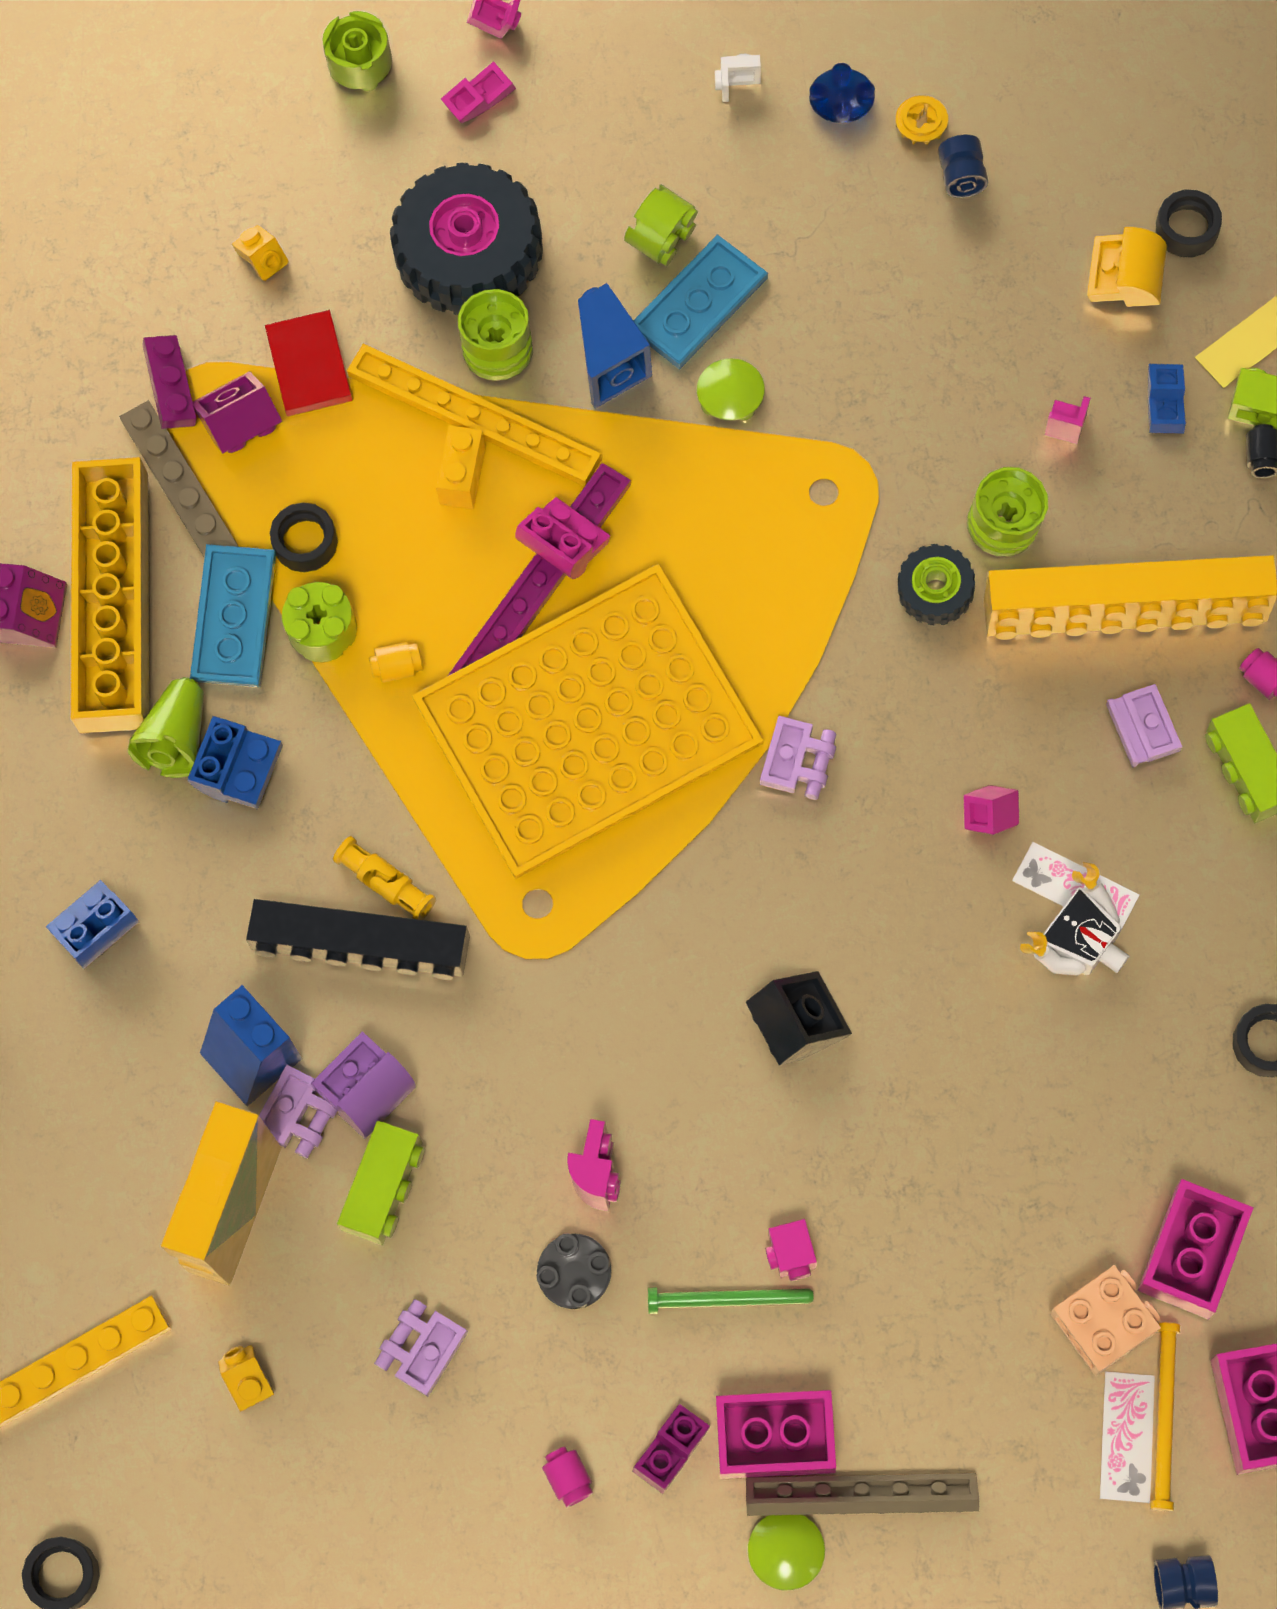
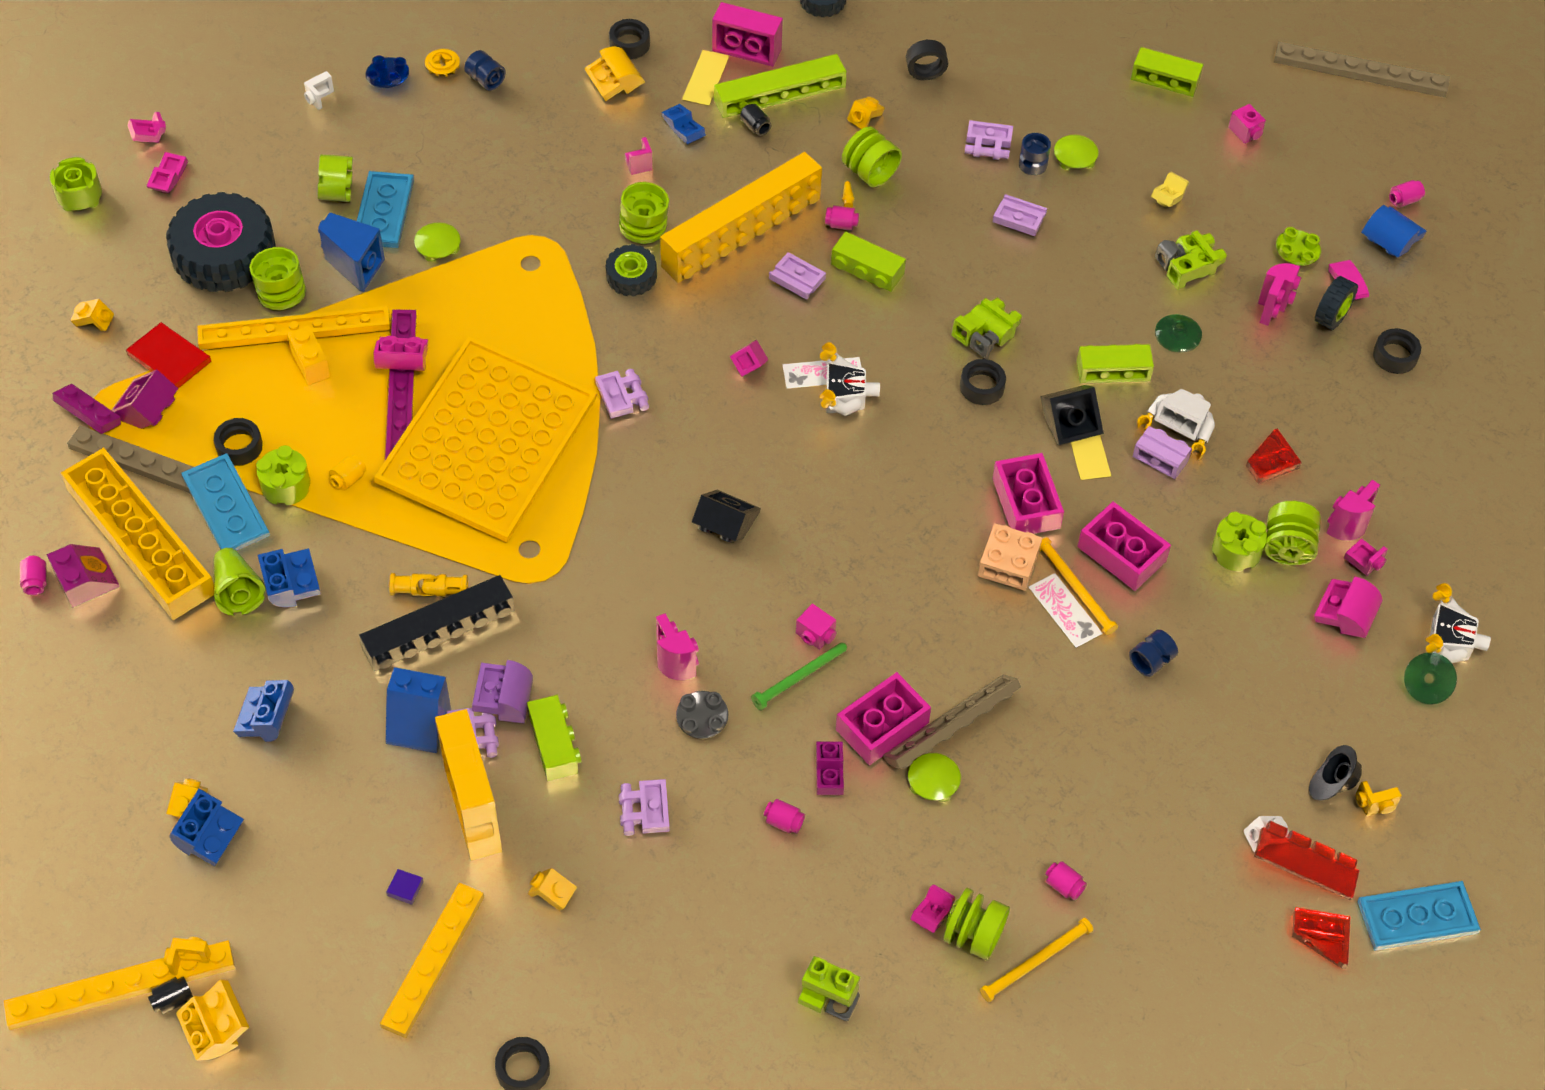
camera: 45 degrees left, 15 degrees down
none -> dark purple tile [386,869,424,905]

